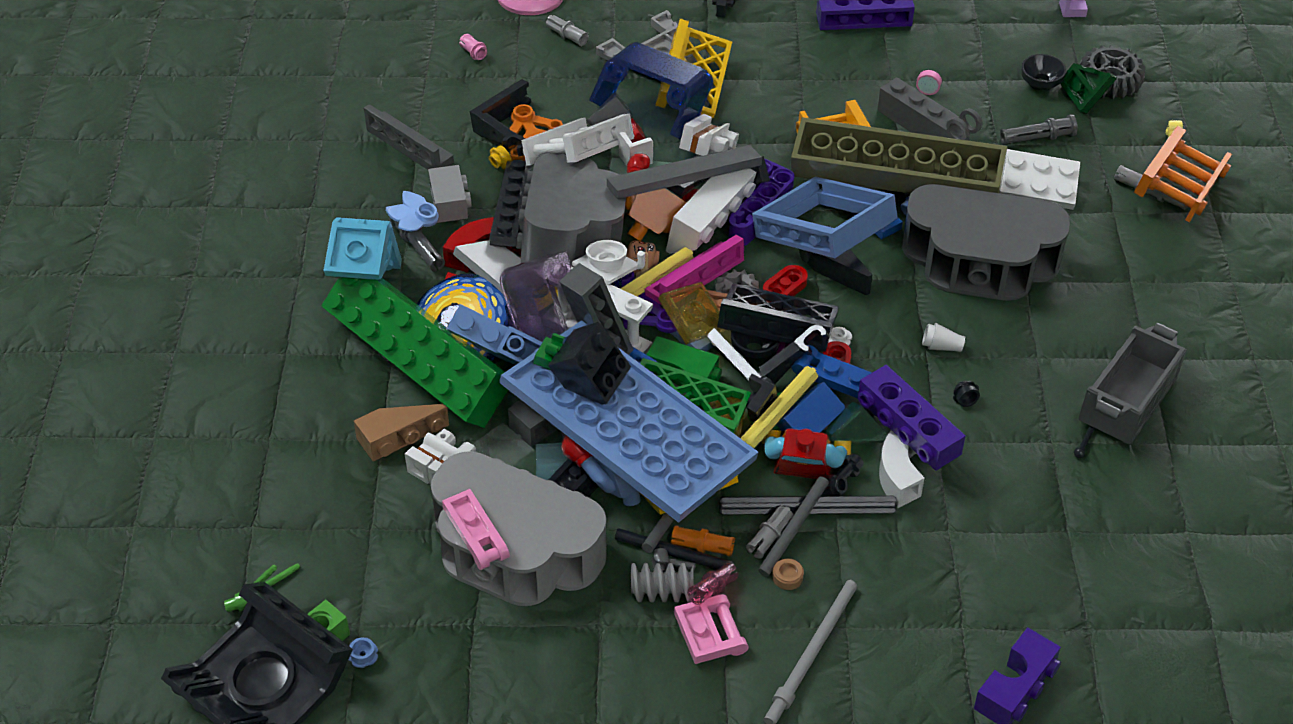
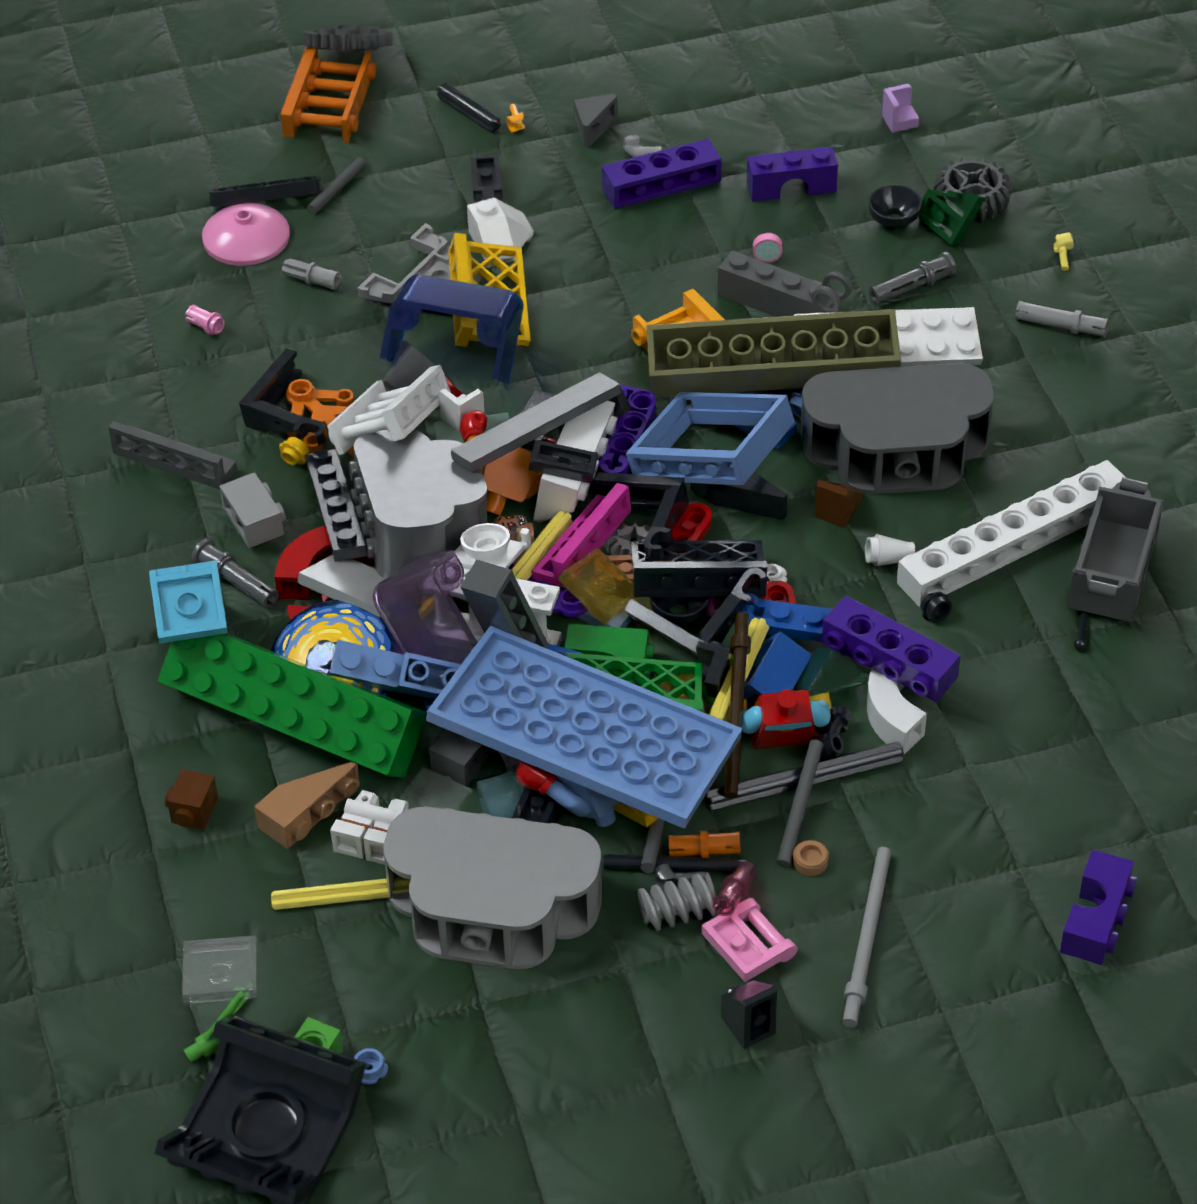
camera: 15 degrees left, 0 degrees up
light blue plate [386,191,439,231] -> none
bright pink plate [442,489,510,570] -> none
green tile [533,333,565,370] -> none
black slope [548,321,631,405] -> none
white hips [679,114,739,156] -> none
light grey axle [746,505,793,559] -> none
orange fence [1134,126,1232,222] -> none
none -> reddish brown brick [165,769,218,829]
none -> clear tile [182,935,258,1004]
none -> light yellow axle [271,877,410,910]
none -> white slope [467,198,533,268]
none -> black tile [529,439,599,484]
none -> black hinge [594,472,690,560]
none -> black slope [721,980,777,1049]
none -> dark brown bar [724,612,751,799]
none -> dark purple arch [746,147,838,202]
none -> reddish brown slope [815,480,865,528]
none -> white brick [897,460,1126,607]

